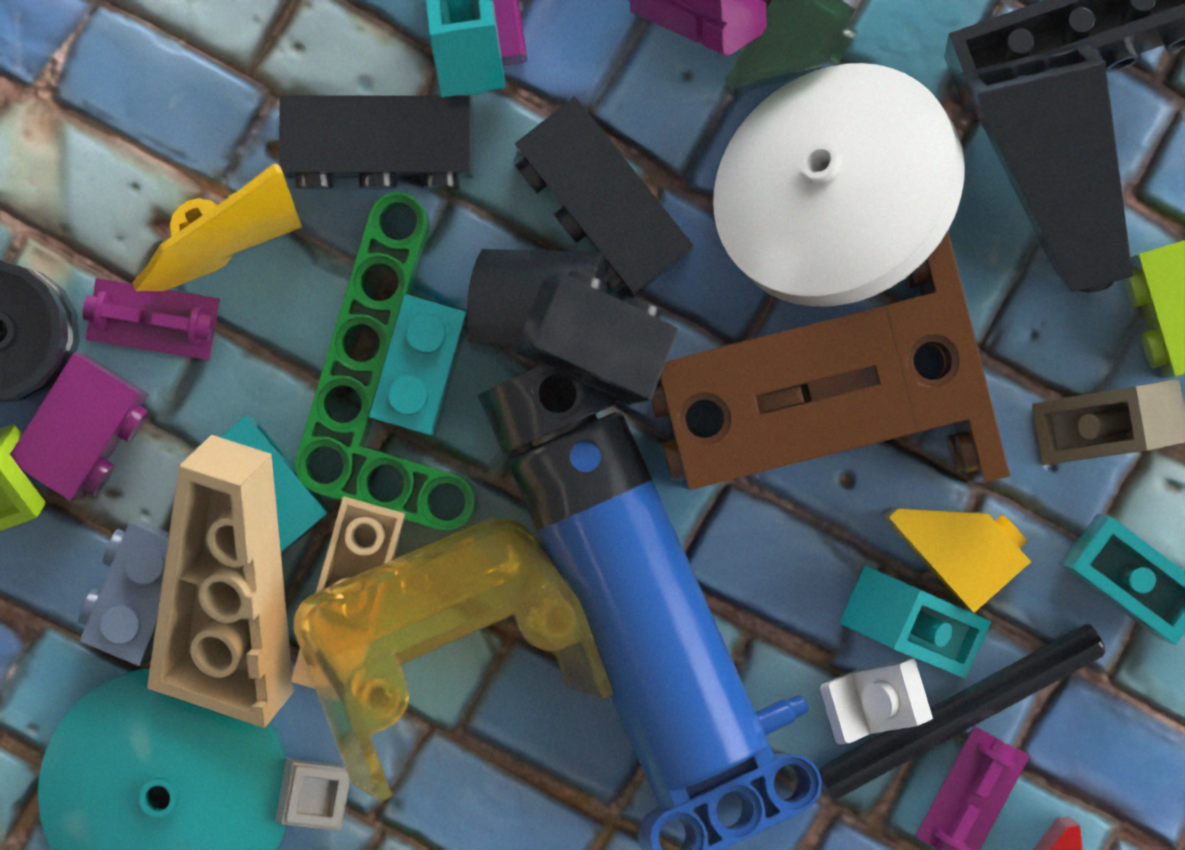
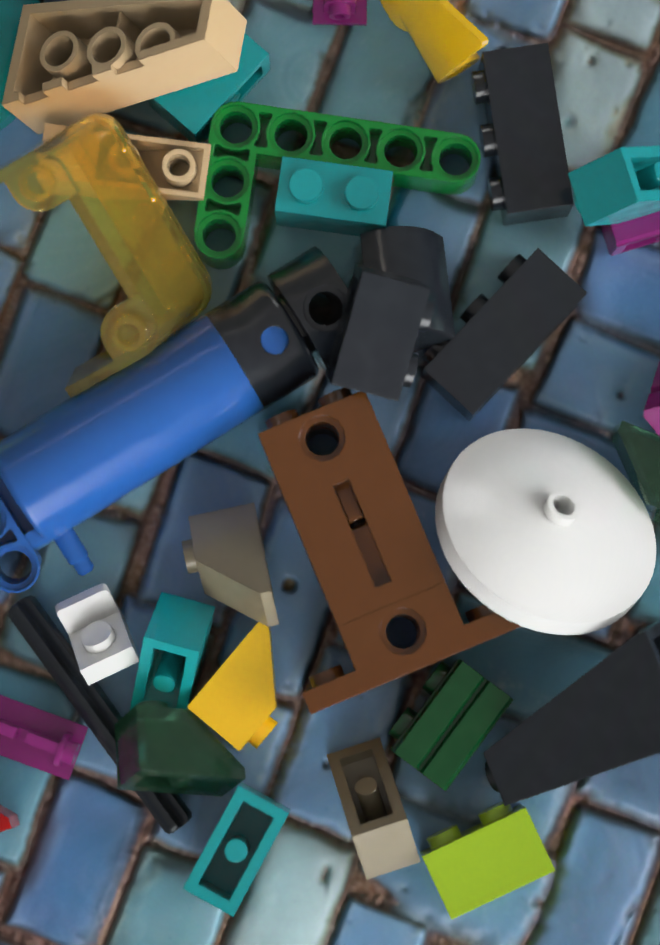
camera: 90 degrees right, 5 degrees down
none -> clear green slope [115,700,246,797]
none -> dark tan slope [182,503,279,627]
none -> dark green brick [388,658,514,792]

